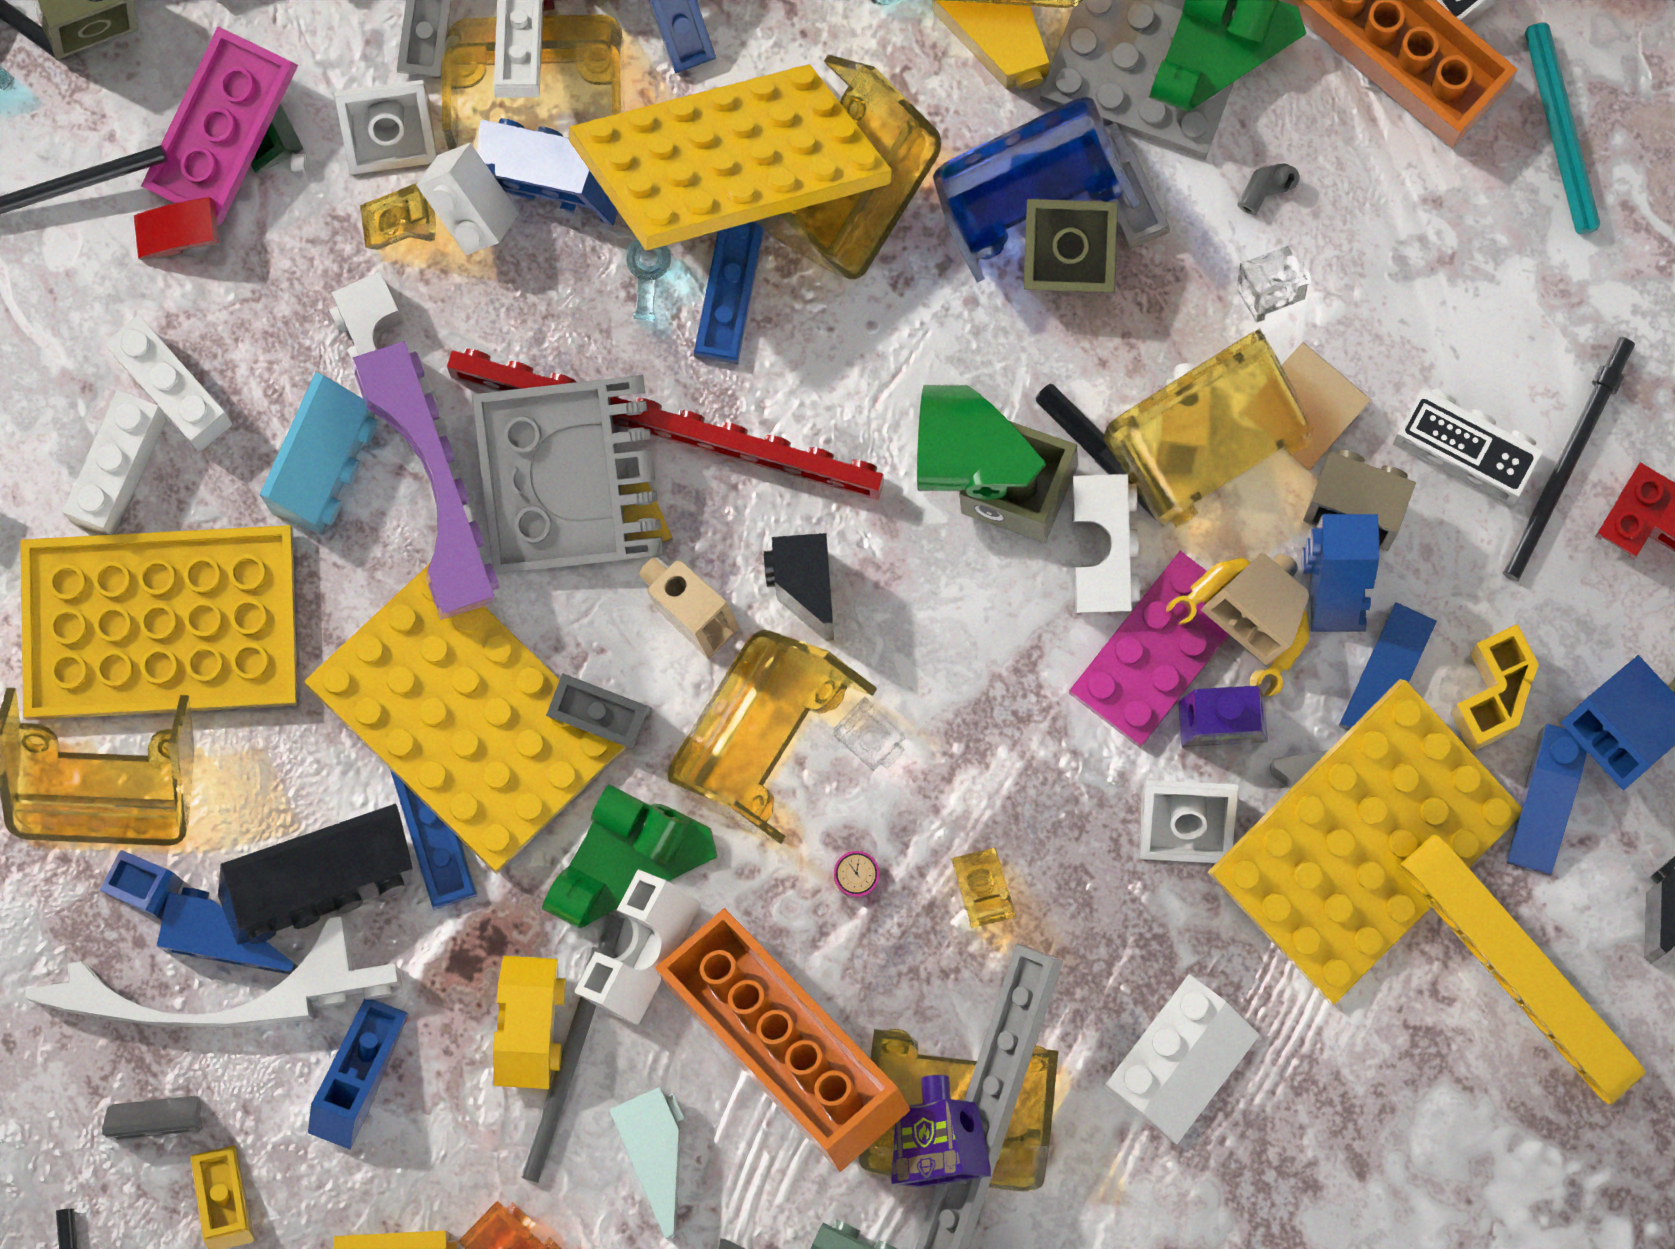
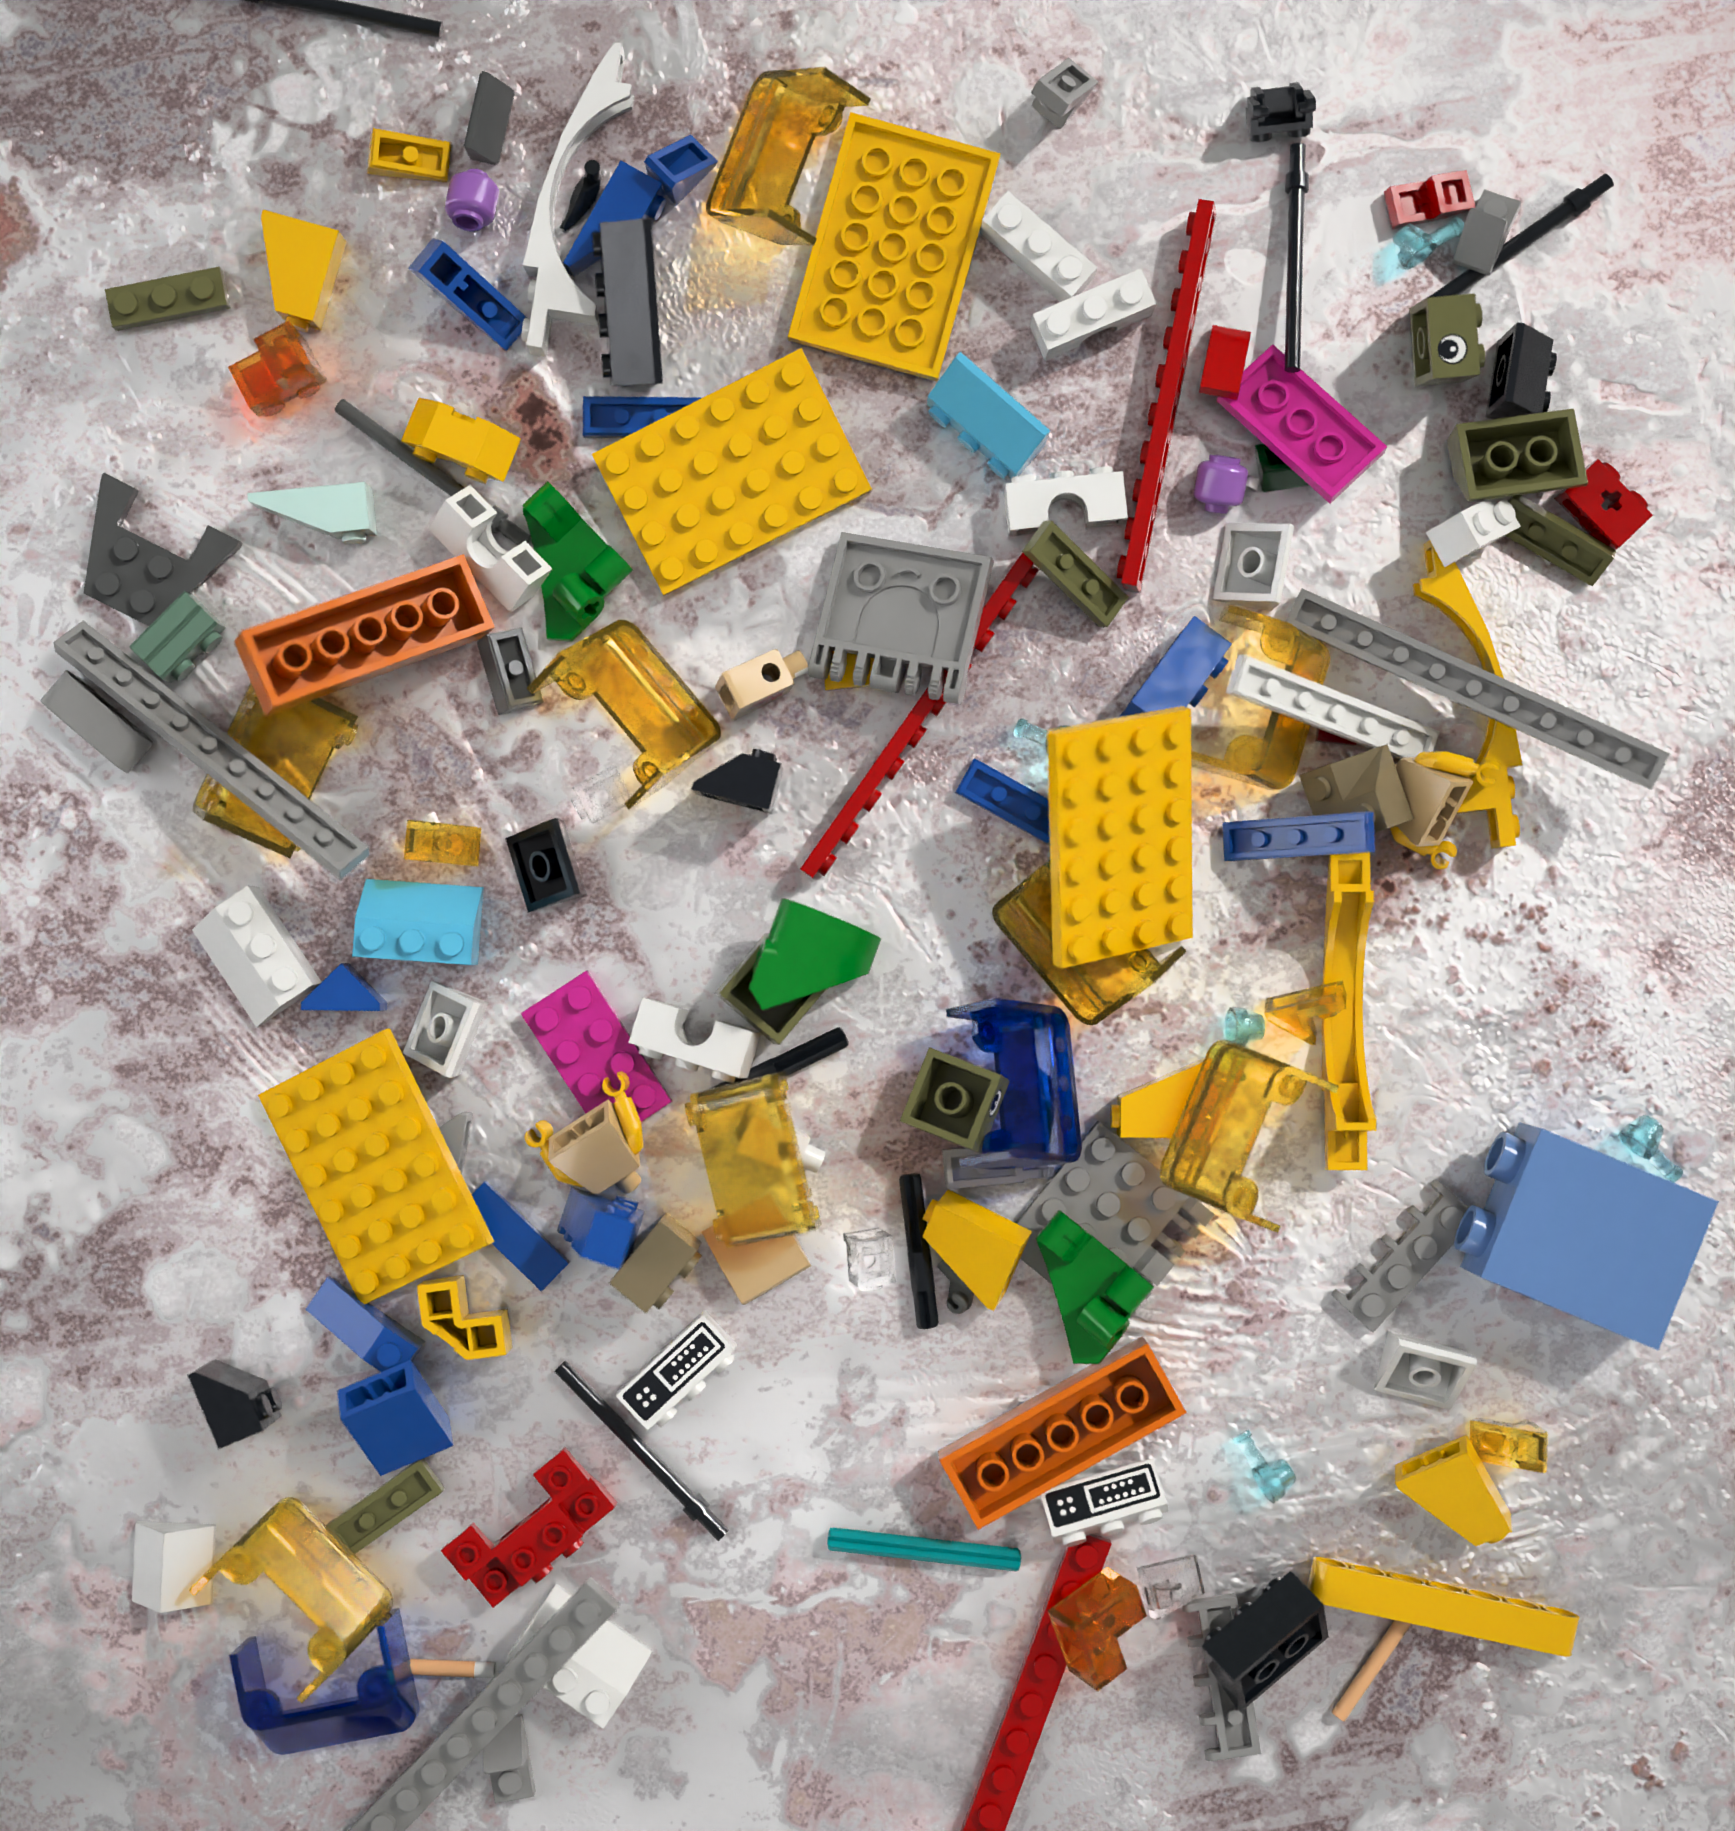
camera: 105 degrees right, 10 degrees up
medium lavender arch [352,341,499,620] -> none
clear yellow slope [360,182,436,250] -> none
white brick [416,142,519,255] -> none
dark grey panel [546,673,652,749] -> none
tile [834,851,879,898] -> none
dark purple torso [891,1075,991,1188] -> none
dark purple torso [1178,686,1268,747] -> none
yellow beam [1399,834,1646,1105] -> none
none -> blue slope [301,963,387,1011]
none -> medium azure slope [352,879,484,965]
none -> medium lavender head [445,169,499,232]
none -> dark grey slope [477,627,544,715]
none -> black slope [505,818,587,913]
none -> black bar [560,160,602,231]
none -> black axle [899,1173,939,1329]
none -> yellow slope [923,1189,1032,1311]
none -> olive plate [1022,520,1129,627]
none -> red plate [1117,199,1217,593]
none -> medium lavender head [1193,454,1248,514]

